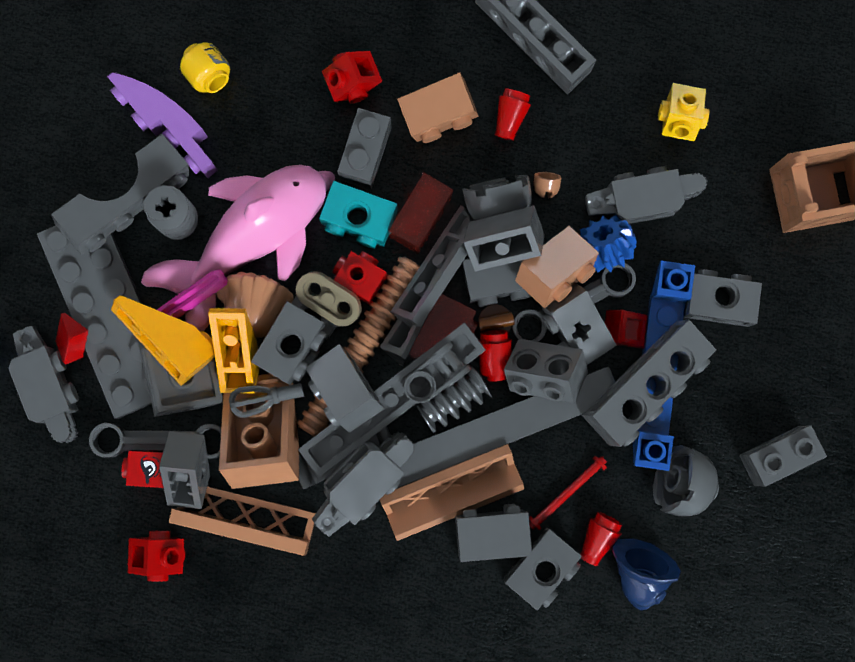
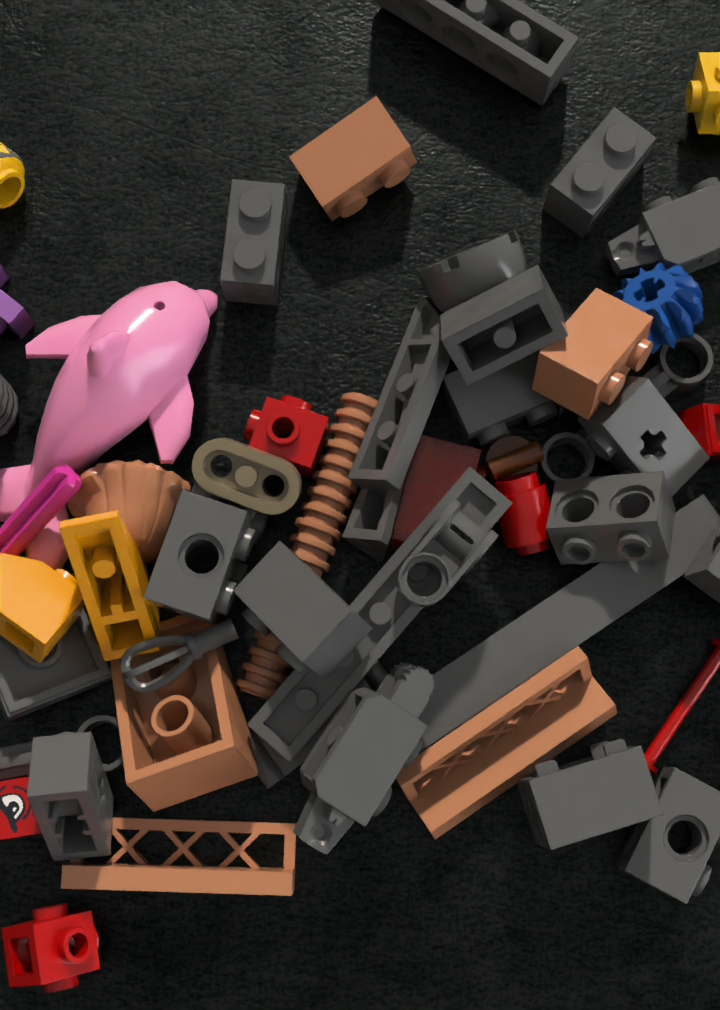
camera: 10 degrees left, 5 degrees down
teal brick [319,181,398,249] -> none
red brick [322,51,382,104] -> none
clear red brick [389,173,453,254] -> none
dark grey piece [415,364,492,434] -> none
red cone [495,88,531,141] -> none
nougat hinge [534,172,561,198] -> none
none -> dark grey brick [542,107,656,239]

